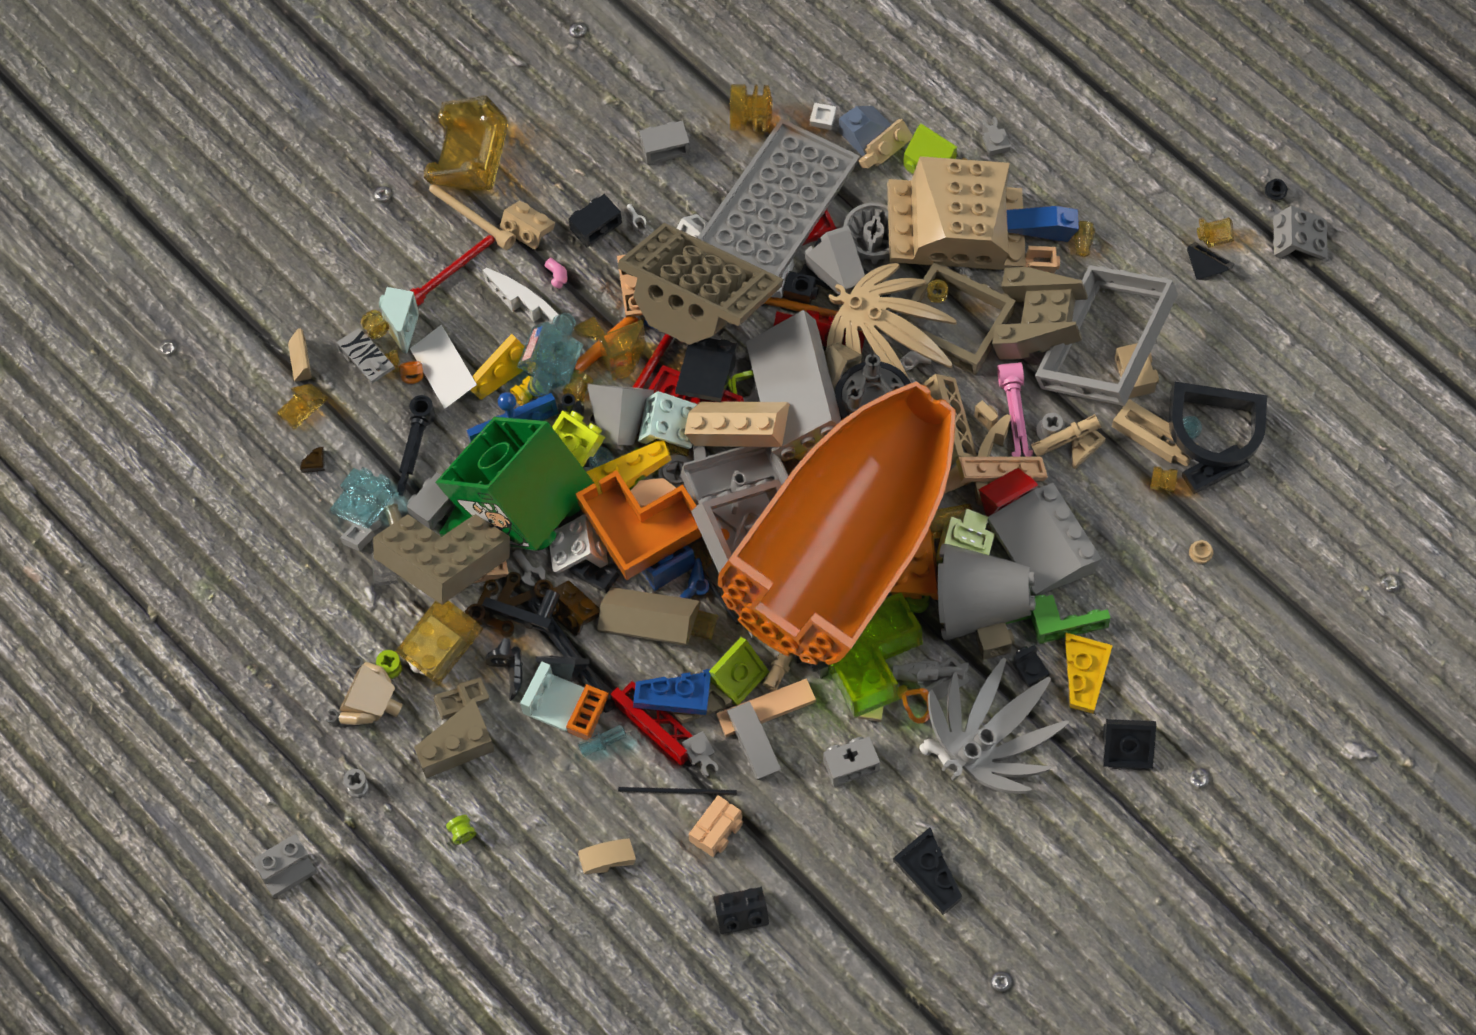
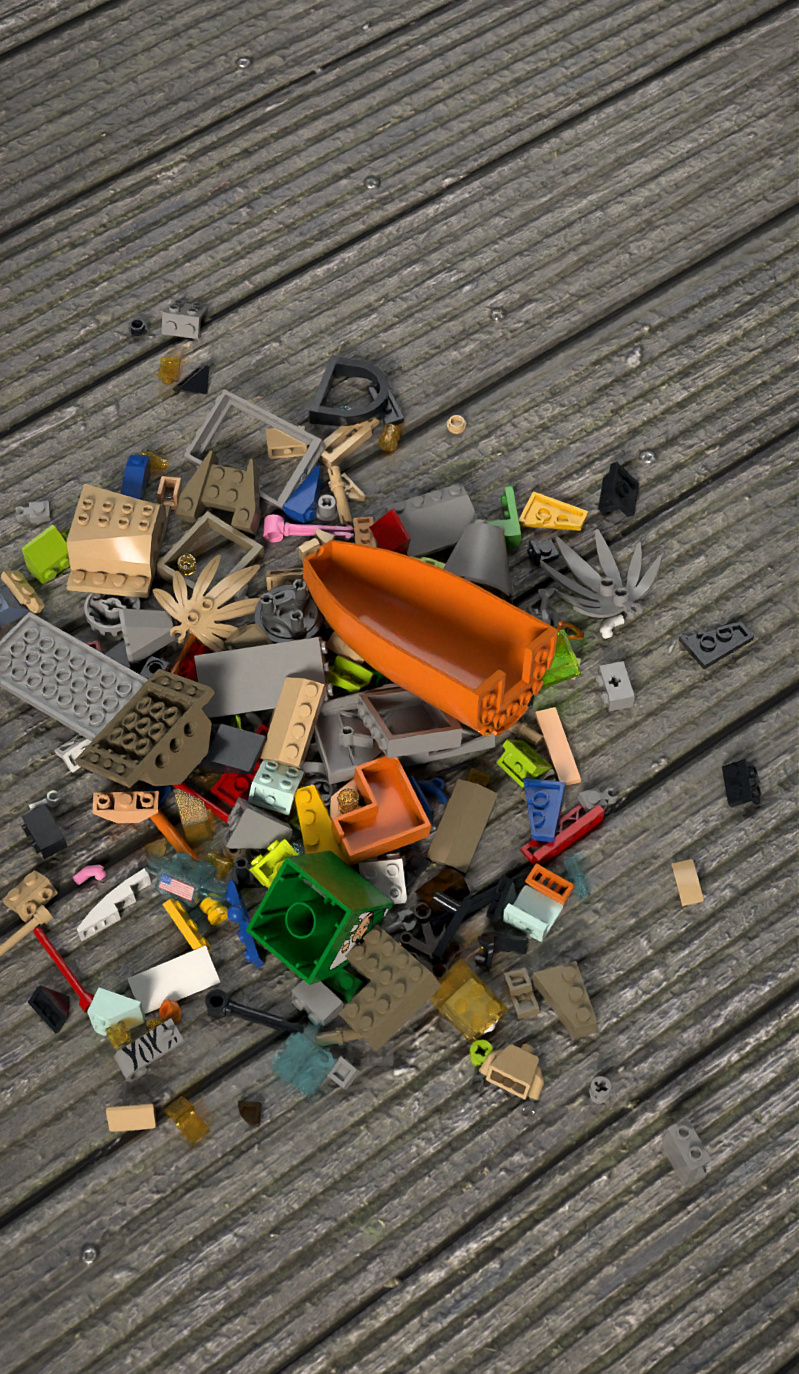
camera: 85 degrees left, 5 degrees down
lime wheel [446,814,477,845] -> none
black piece [618,787,737,795] -> none
light nougat brick [688,796,743,857] -> none
light grey slope [727,701,781,779] -> none
dark tan brick [976,622,1015,660] -> none
none -> black slope [28,985,70,1034]
none -> blue slope [283,465,323,525]
none -> clear yellow wheel [337,788,360,814]

